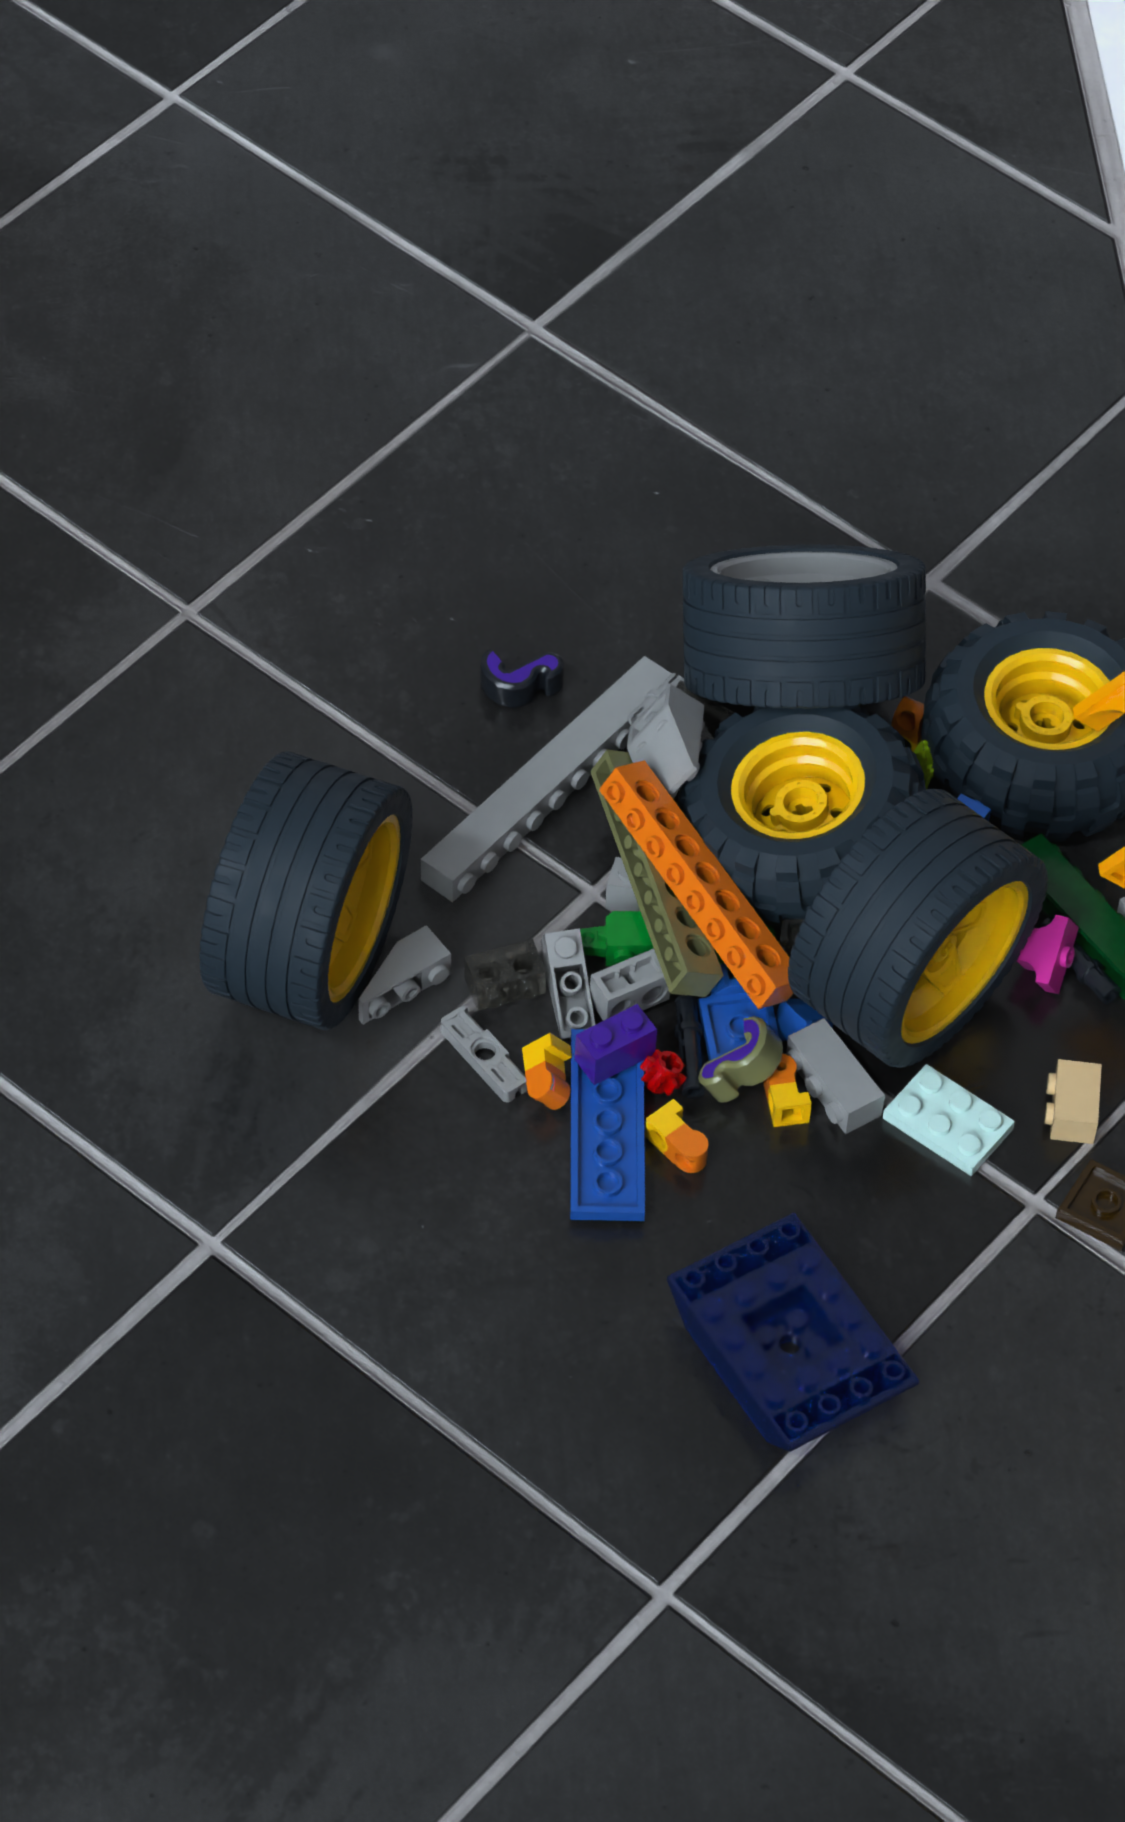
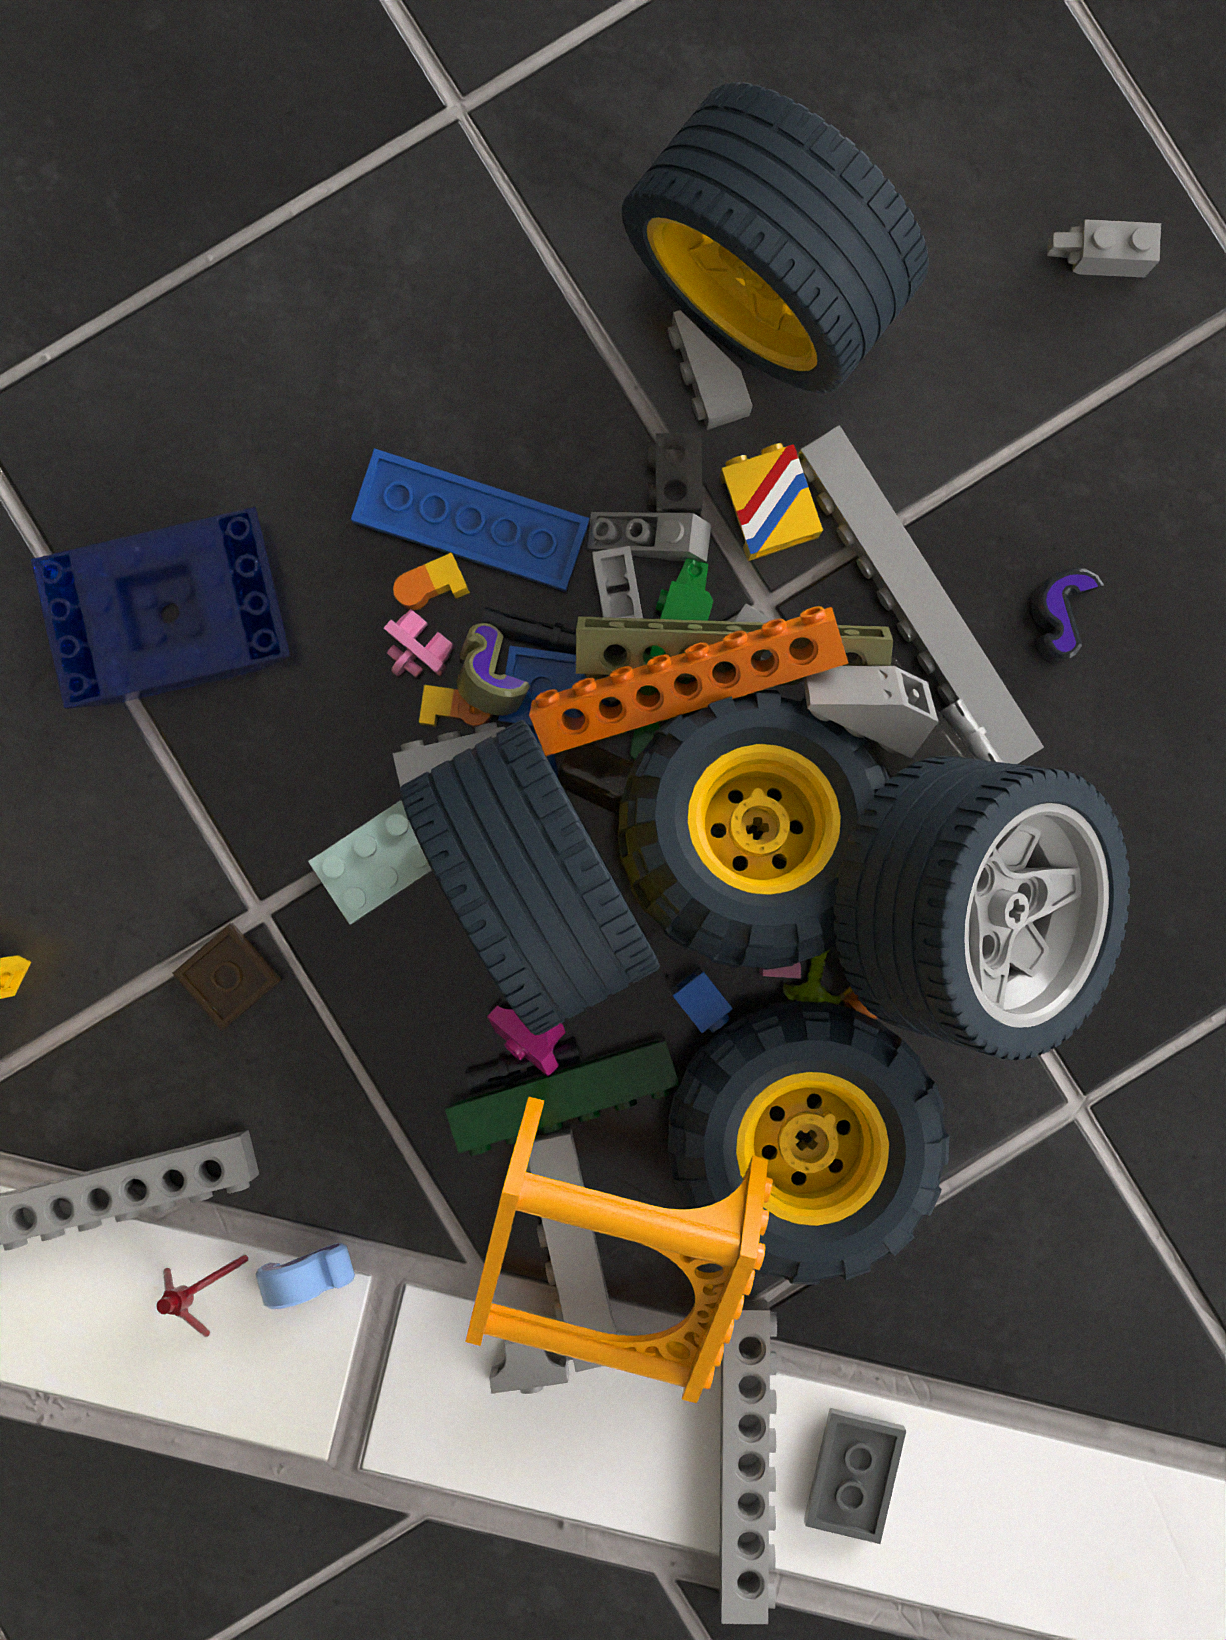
camera: 110 degrees right, 35 degrees up
light grey piece [441,1006,527,1103] -> none
leg [522,1033,572,1110] -> none
dark purple brick [575,1004,657,1085] -> none
red gear [640,1049,687,1096] -> none
tan brick [1044,1059,1102,1144] -> none
none -> bright pink hips [384,610,455,677]
none -> panel [719,443,823,561]
none -> light grey hinge [1047,219,1161,278]

